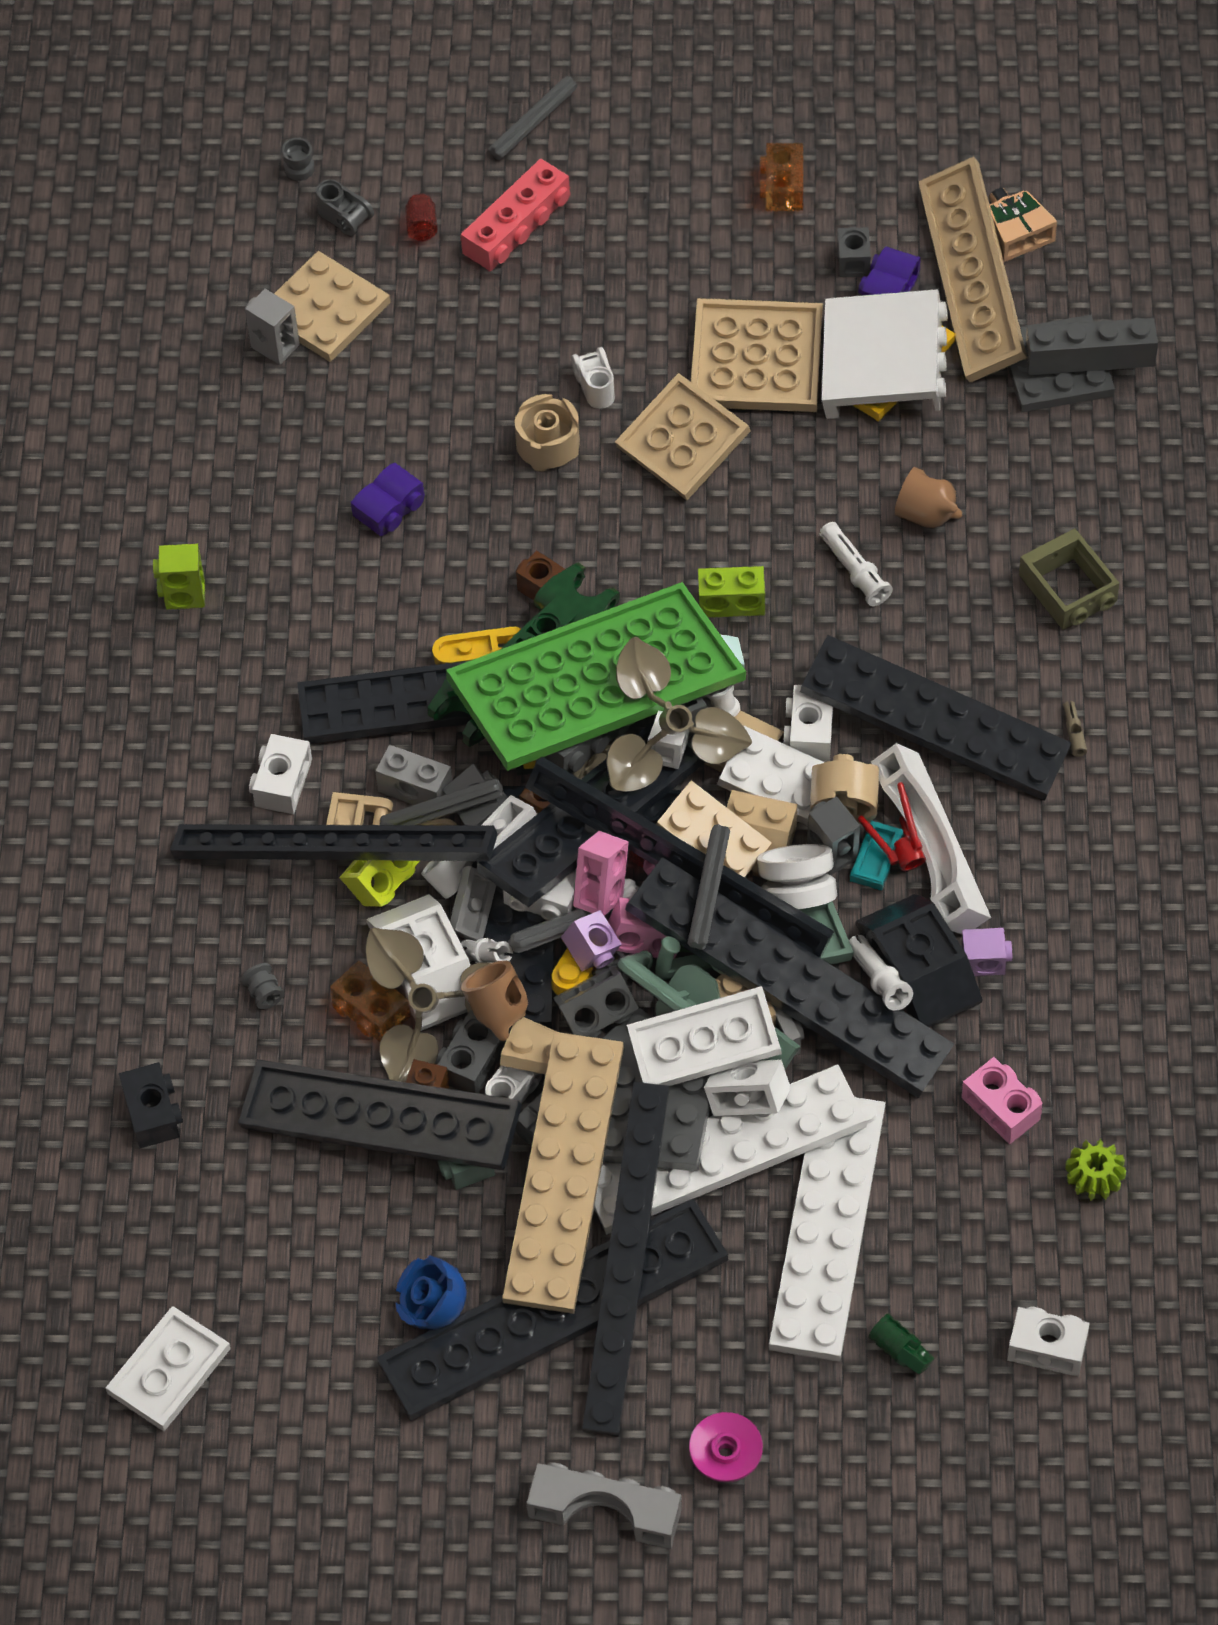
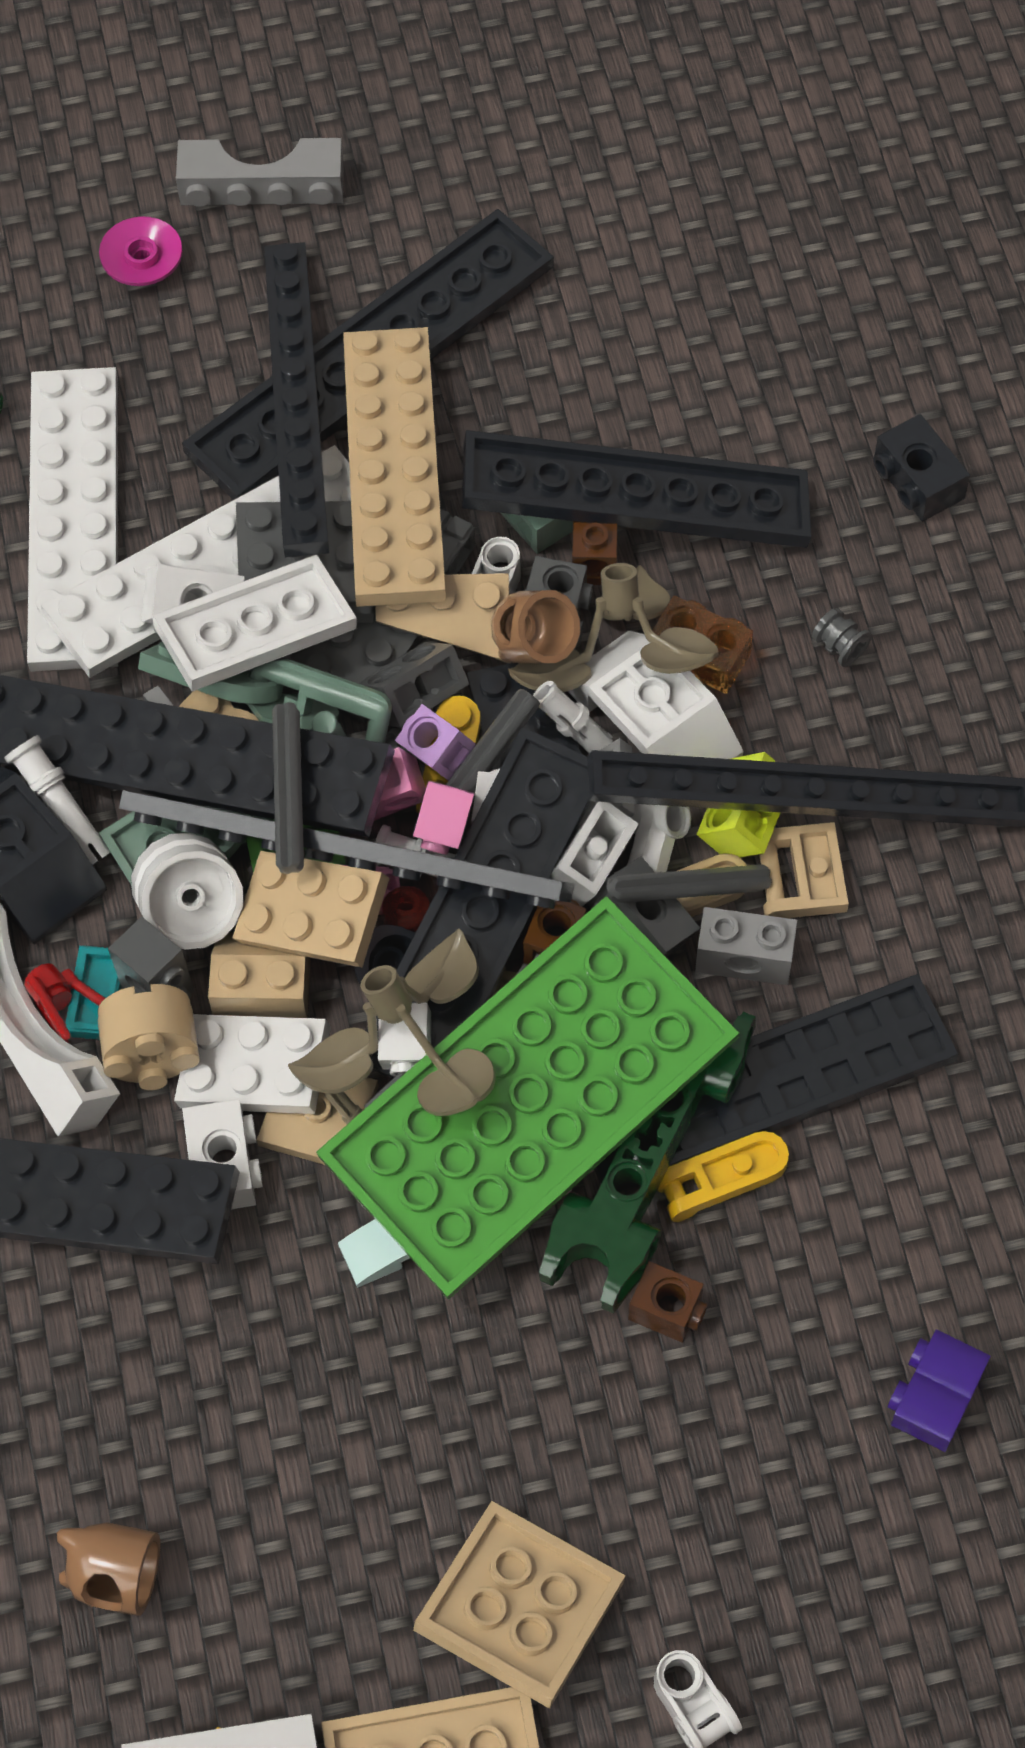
camera: 165 degrees right, 5 degrees up
white plate [106,1306,231,1431] -> none
white brick [249,734,312,815] -> none
blue cylinder [395,1256,467,1330] -> none
tan brick [514,394,580,471] -> none
lime brick [698,566,765,618] -> none
white pin [819,522,893,606] -> none

